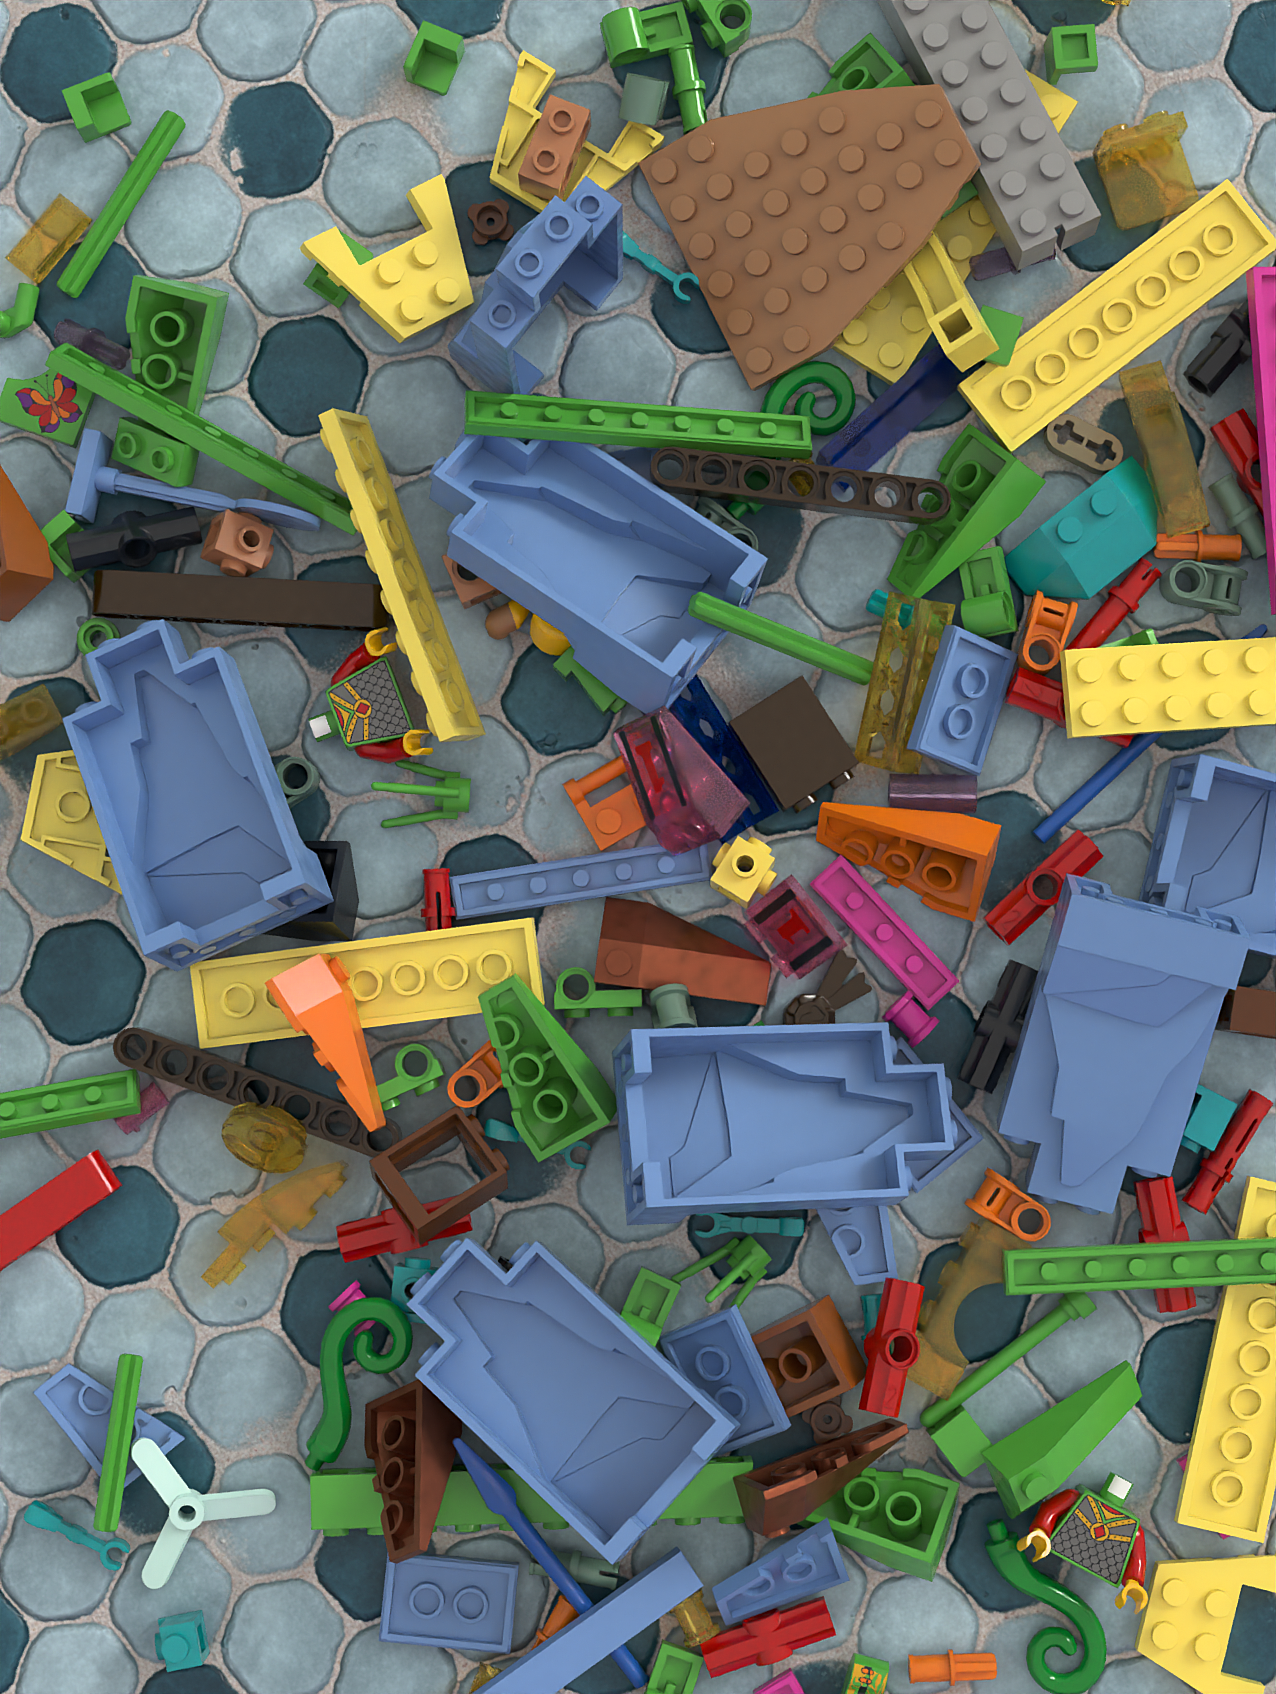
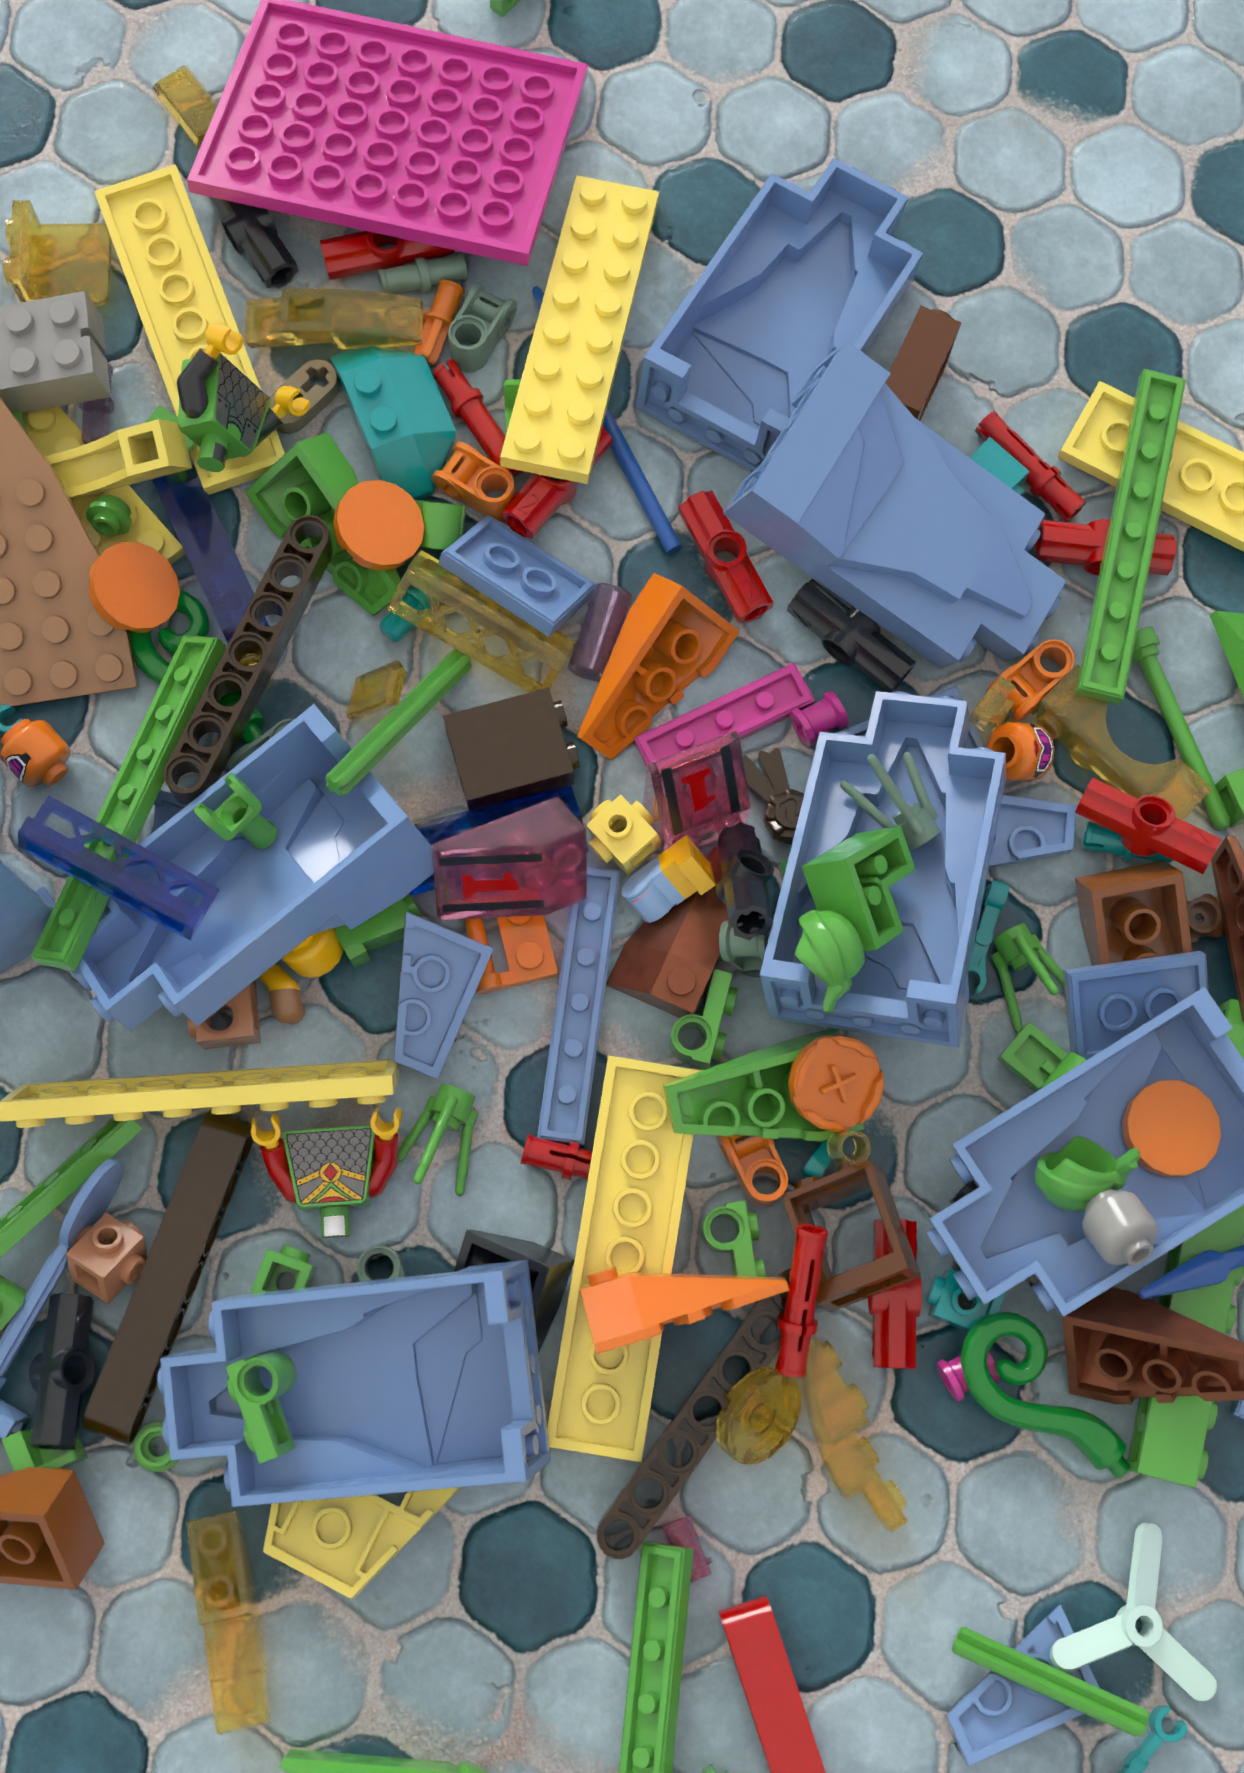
camera: 75 degrees left, 10 degrees down
none -> orange head [0,718,71,787]
none -> clear blue fence [18,795,220,941]
none -> bright green plate [86,495,132,536]
none -> orange tile [88,542,180,633]
none -> torso [177,323,310,472]
none -> bright green piece [193,773,277,849]
none -> bright green plate [225,1351,296,1464]
none -> bright green brick [250,1244,318,1294]
none -> orange tile [333,480,425,571]
none -> clear yellow tile [346,660,407,720]
none -> medium blue wing [393,911,493,1079]
none -> leg [621,835,716,923]
none -> black piece [715,822,774,940]
none -> red pin [775,1224,828,1378]
none -> orange tile [788,1034,885,1132]
none -> bright green hat [794,909,865,1013]
none -> bright green brick [801,826,916,951]
none -> clear yellow hinge [827,1130,871,1165]
none -> sand green plant [840,752,941,851]
none -> clear yellow plate [969,676,1015,731]
none -> orange head [986,722,1055,782]
none -> bright green hat [1035,1135,1140,1212]
none -> light grey head [1082,1189,1159,1266]
none -> orange tile [1122,1080,1221,1178]

